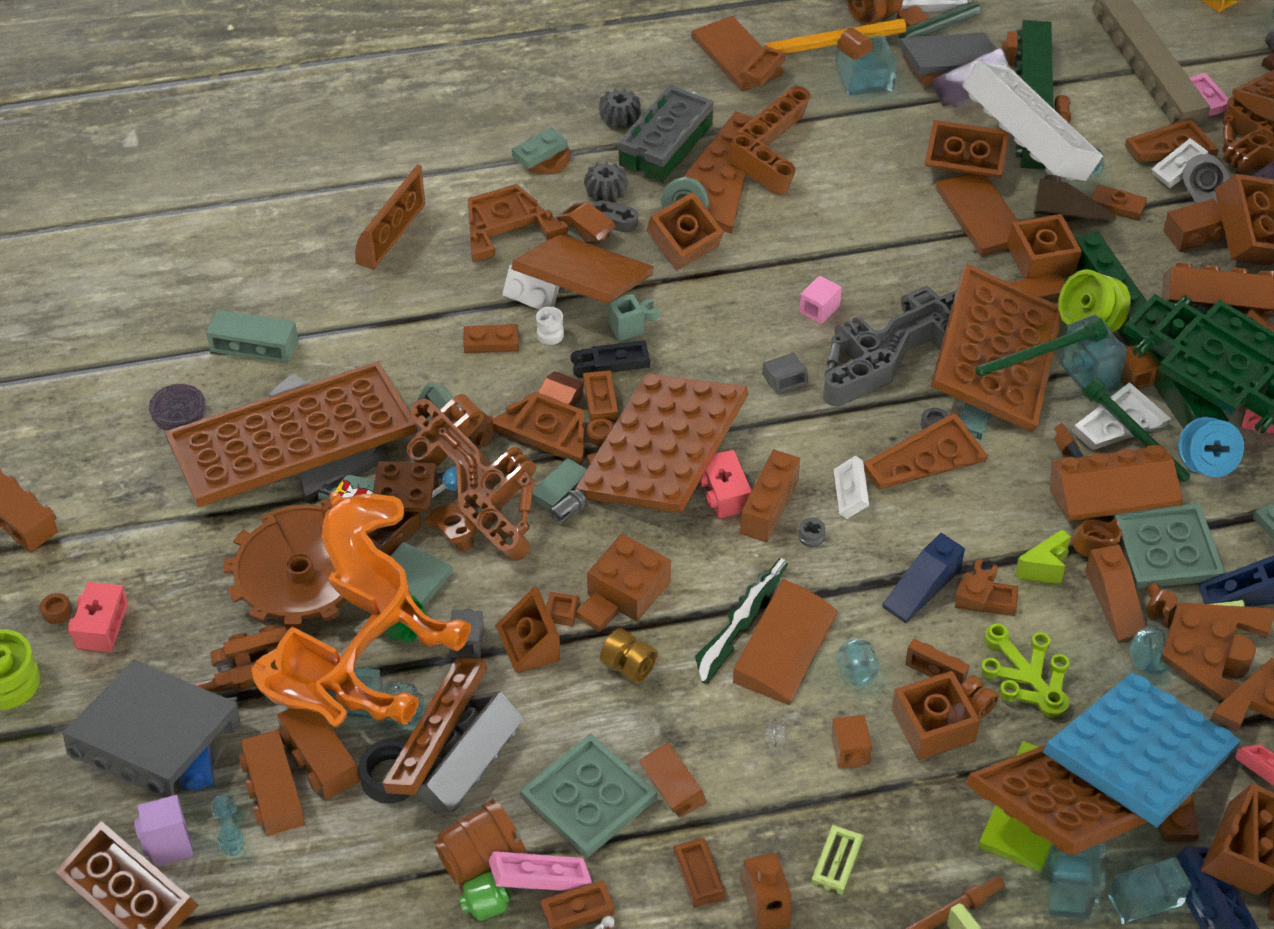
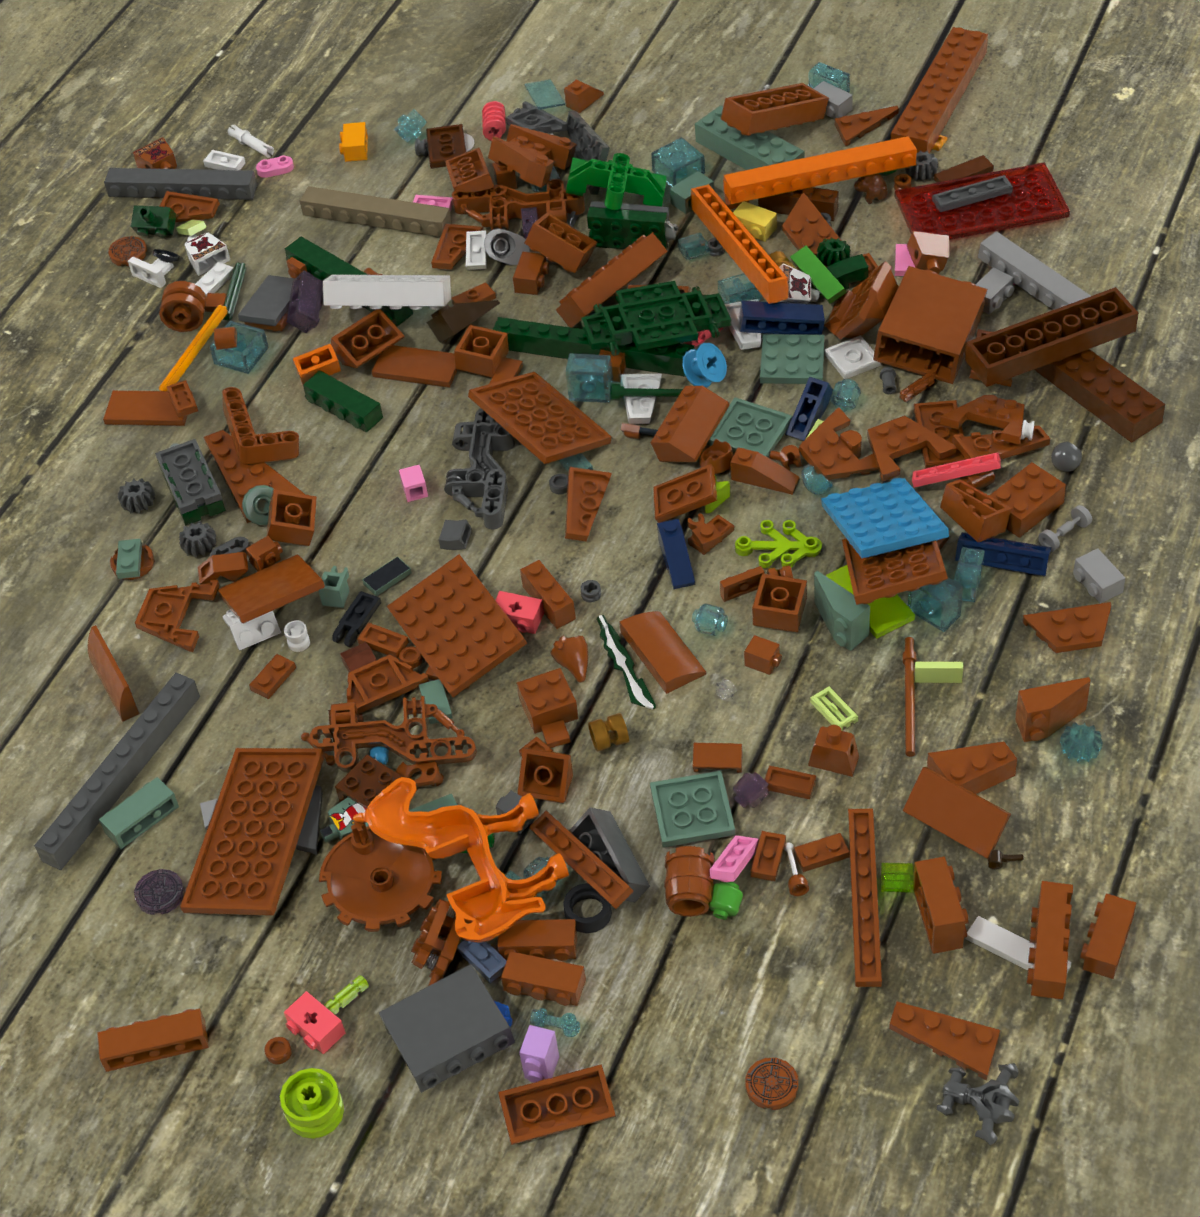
camera: 50 degrees left, 0 degrees up
sand green tile [417,382,461,410] -> none
dark grey pin [549,489,587,524] -> none
white plate [834,456,869,519] -> none
dark green piece [975,317,1108,377] -> none
lime wheel [1058,269,1130,335] -> none
none -> dark grey brick [34,673,200,870]
none -> dark orange brick [246,536,283,571]
none -> orange brick [293,343,341,384]
none -> dark green brick [303,371,383,433]
none -> lime axle [324,975,369,1015]
none -> black tile [362,556,412,596]
none -> sand blue plate [457,940,507,983]
none -> dark orange hat [550,635,588,683]
none -> dark orange tile [653,464,717,523]
none -> clear purple head [733,772,769,808]
none -> sand green slope [814,571,870,651]

